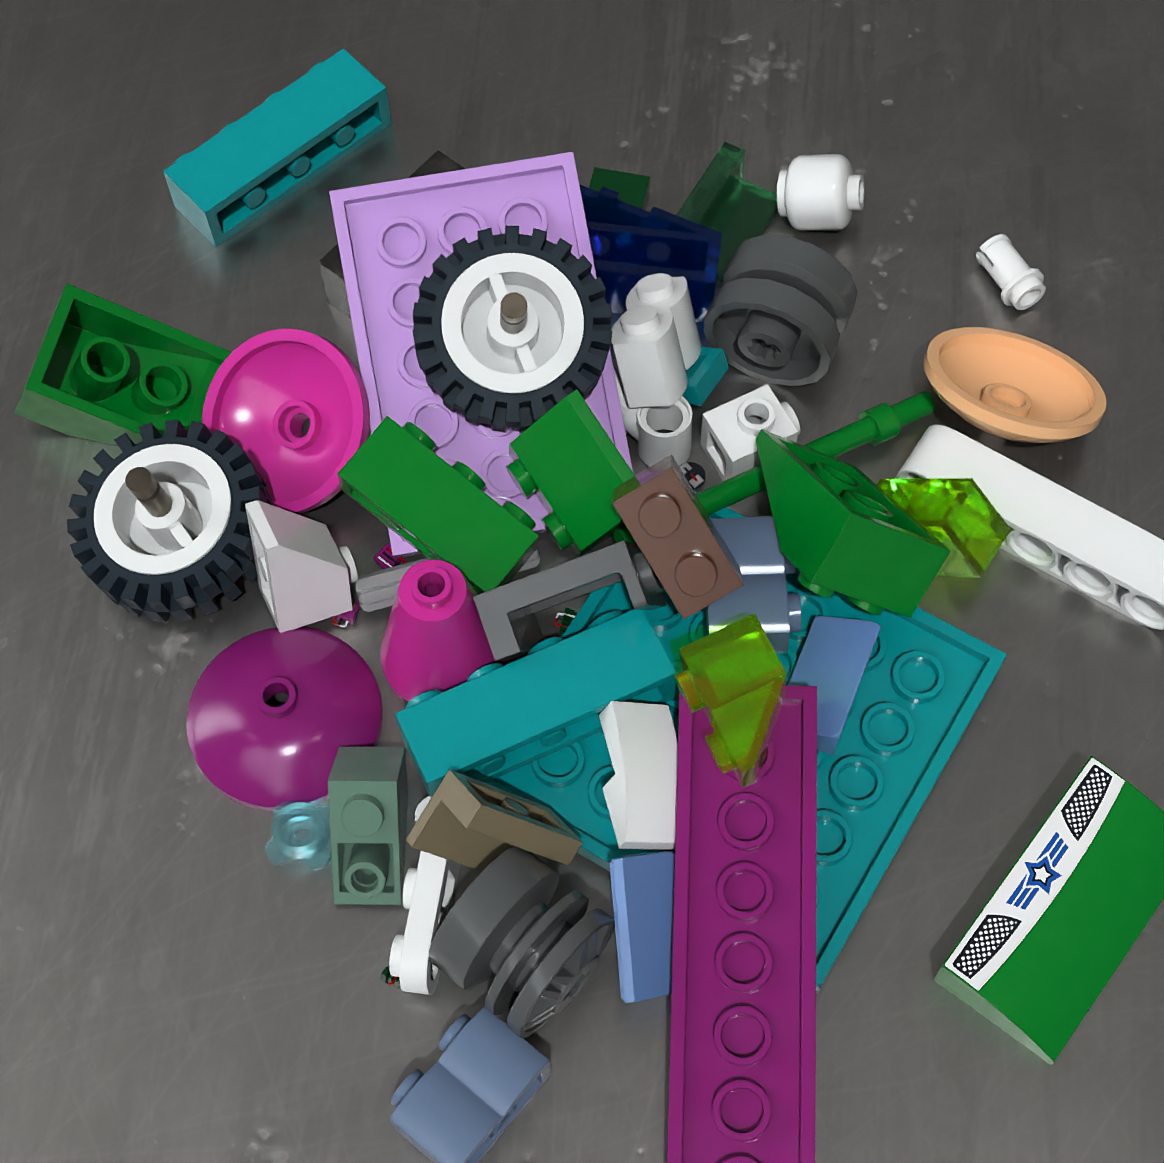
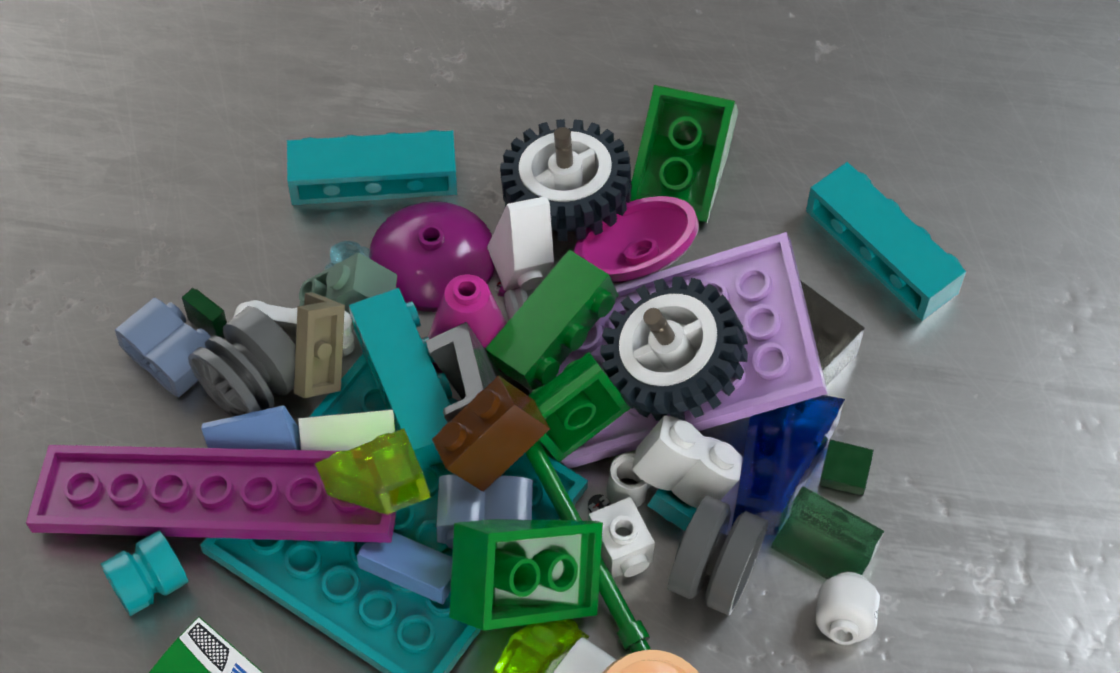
camera: 90 degrees right, 5 degrees down
none -> teal wheel [100,531,189,617]
none -> dark green tile [182,288,227,339]
none -> teal brick [287,130,458,205]

